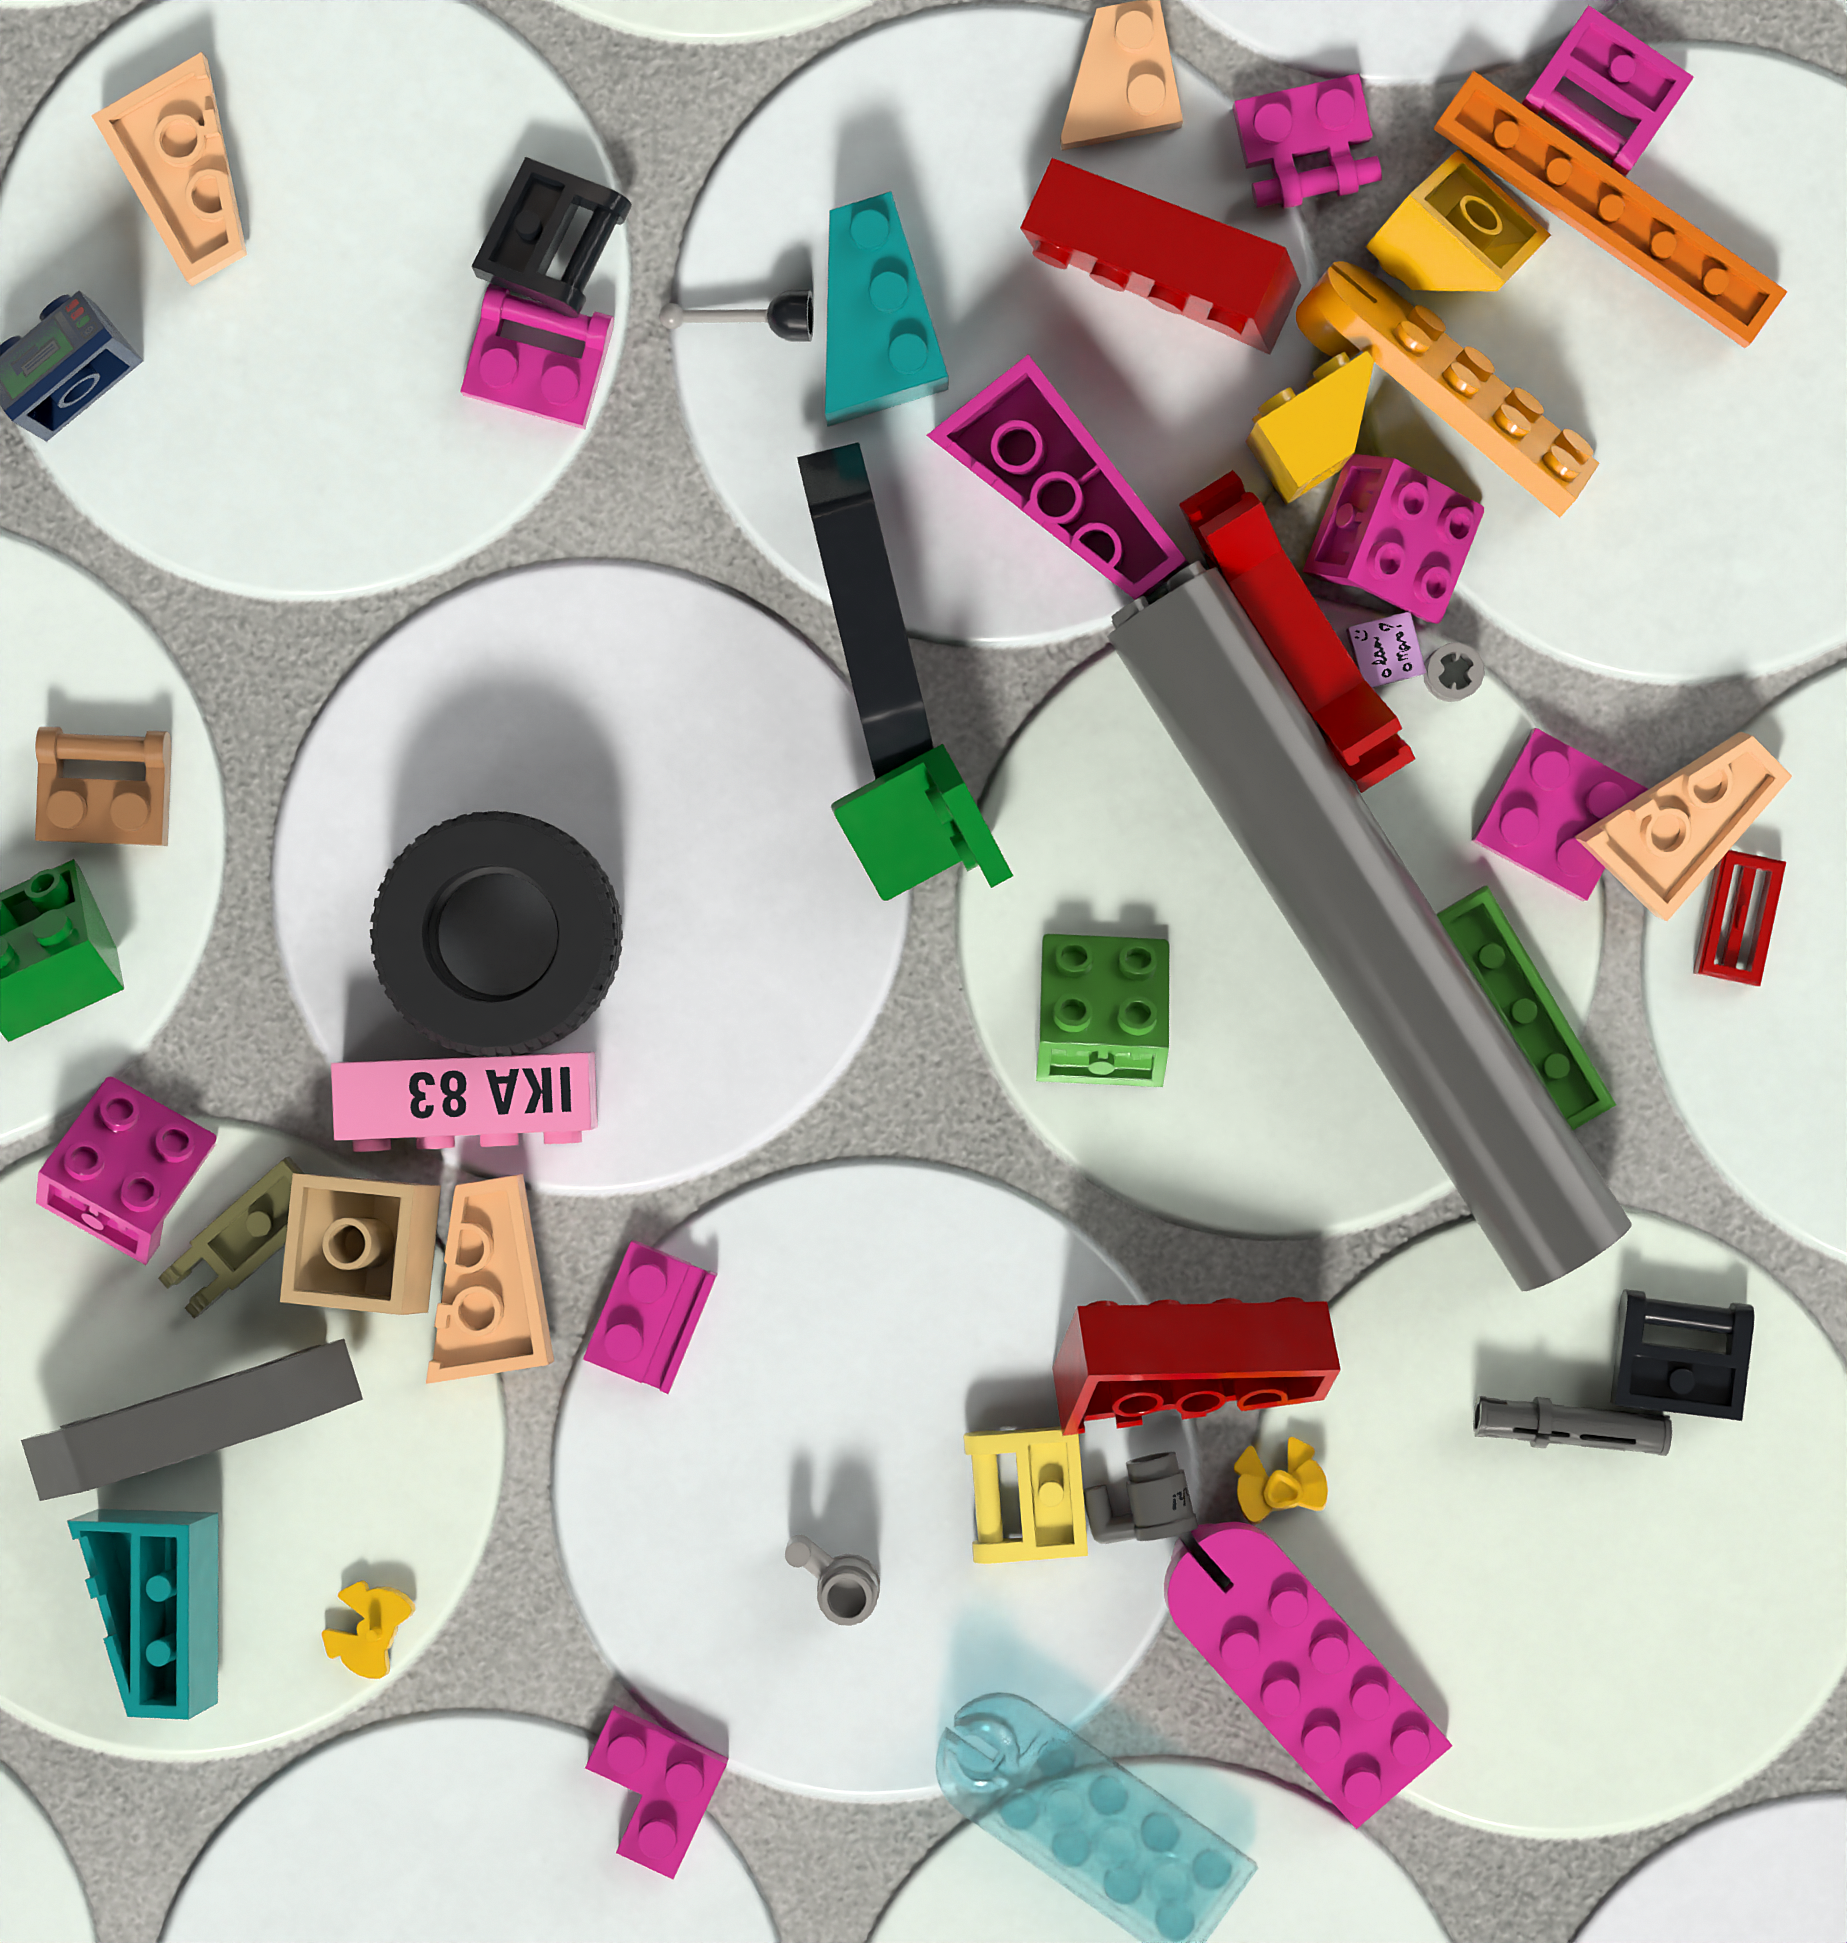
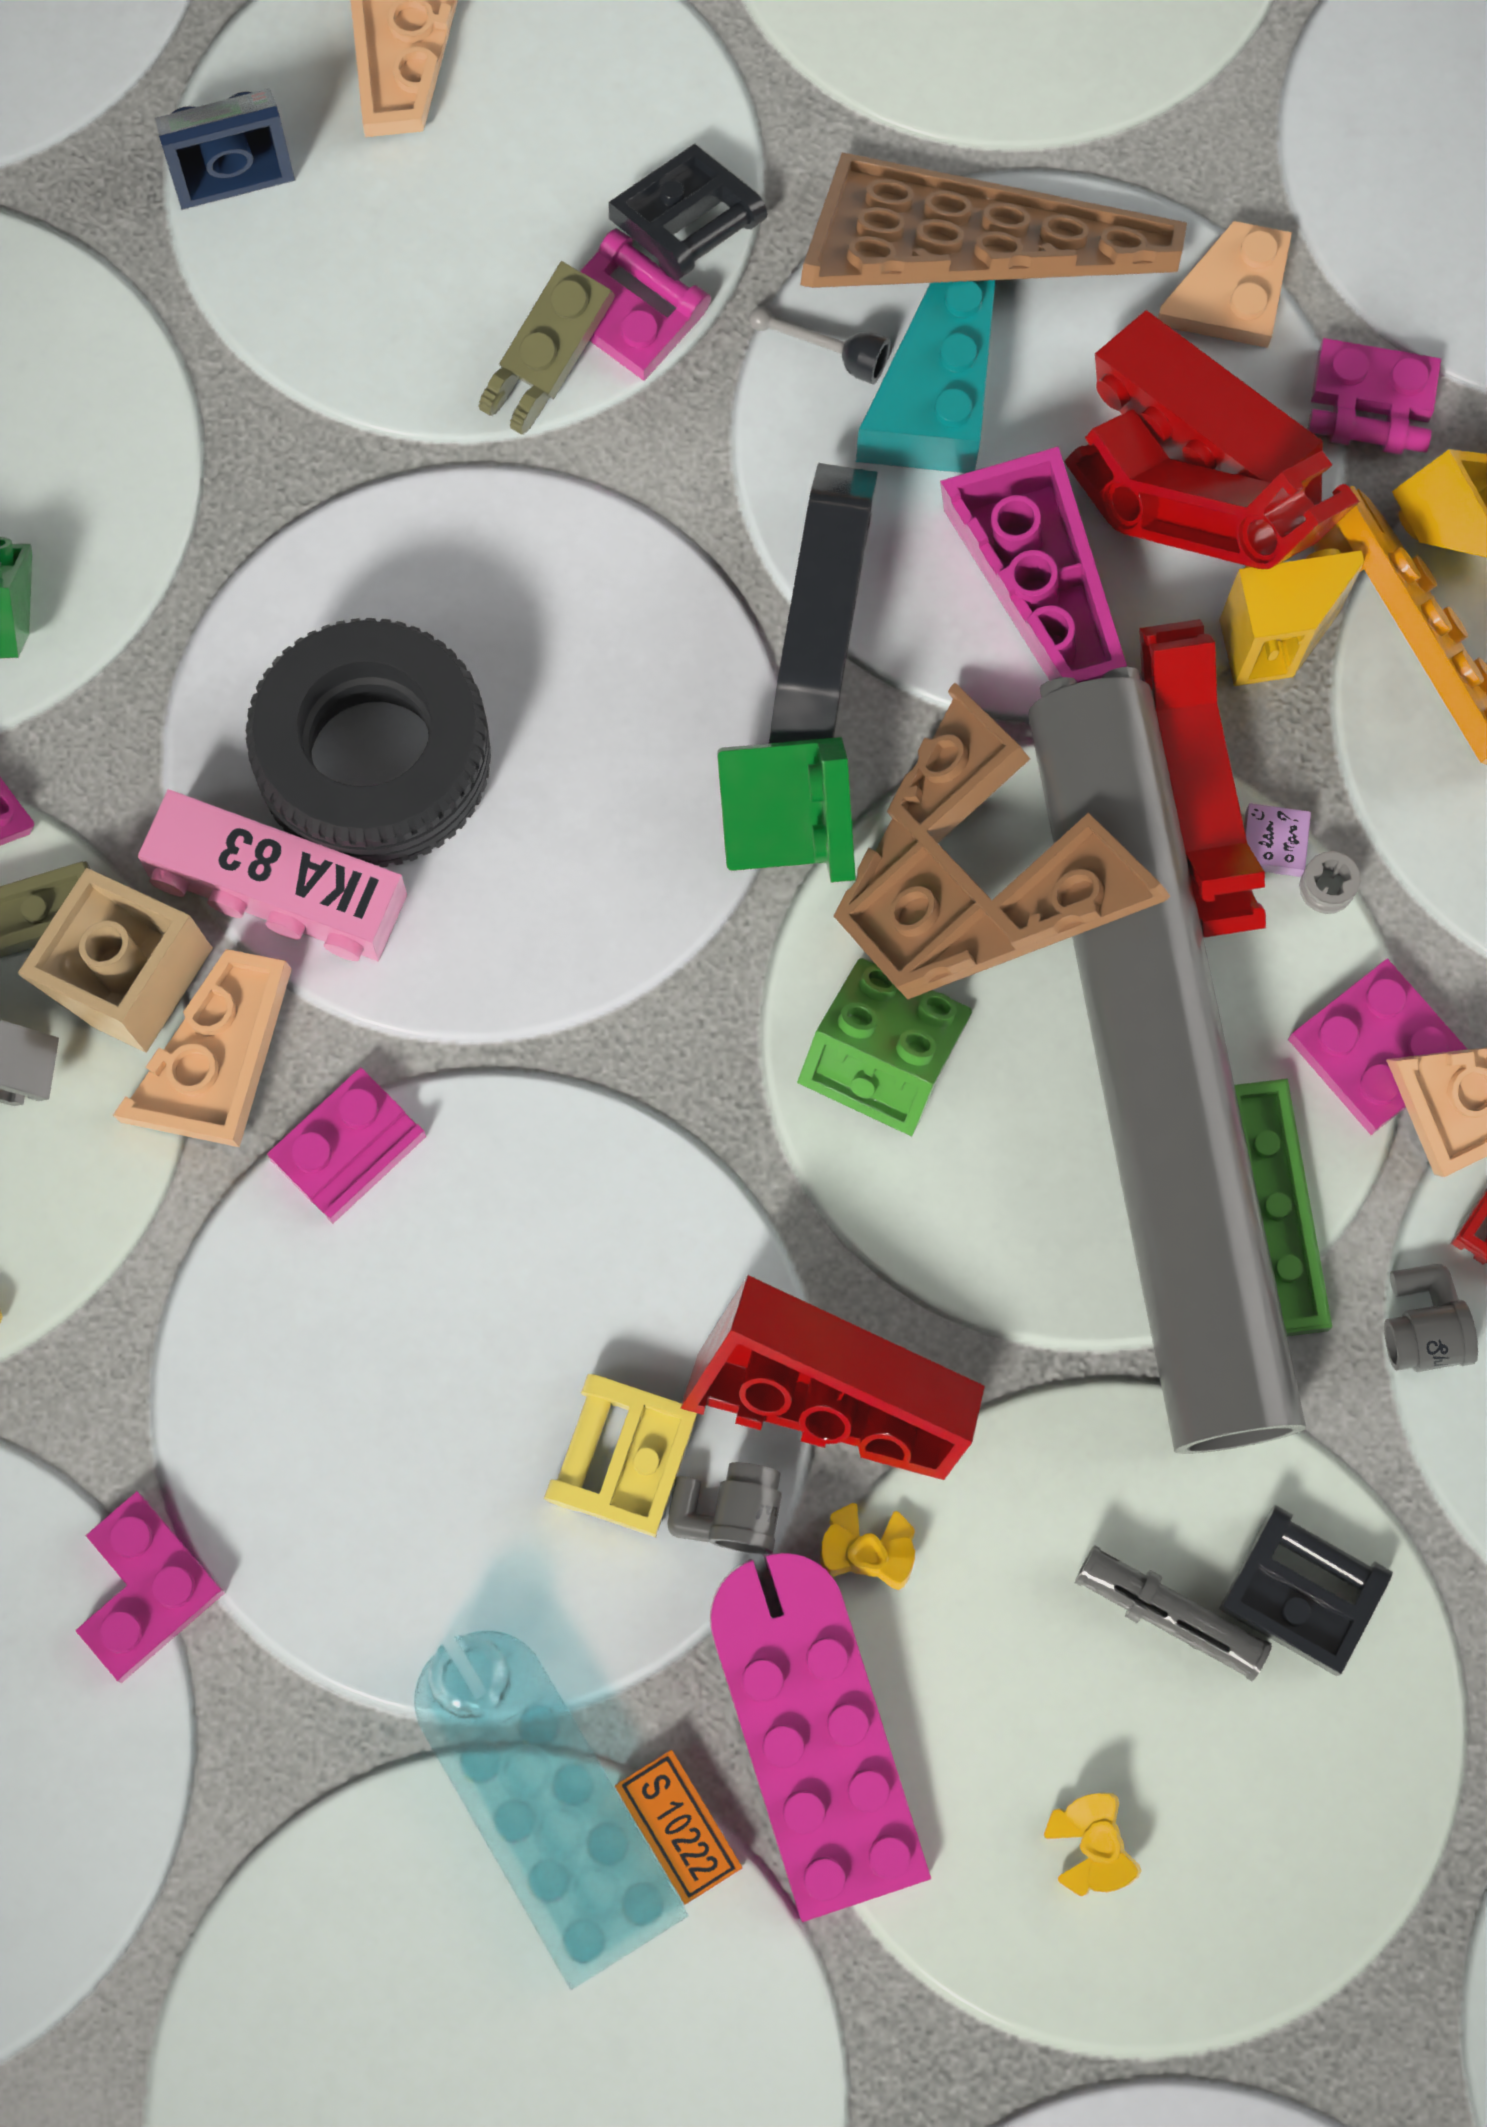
camera: 20 degrees right, 15 degrees down
medium nougat plate [35,726,171,846] -> none
light grey piece [785,1535,880,1626] -> none
dark pink bracket [1302,454,1484,624] -> none
none -> olive hinge [478,261,615,435]
none -> orange tile [614,1750,743,1905]
none -> medium nougat wing [800,152,1187,288]
none -> medium nougat wing [834,683,1171,999]
none -> yellow piece [1044,1792,1142,1896]
none -> red piece [1064,409,1360,569]
none -> dark grey piece [1384,1264,1478,1372]

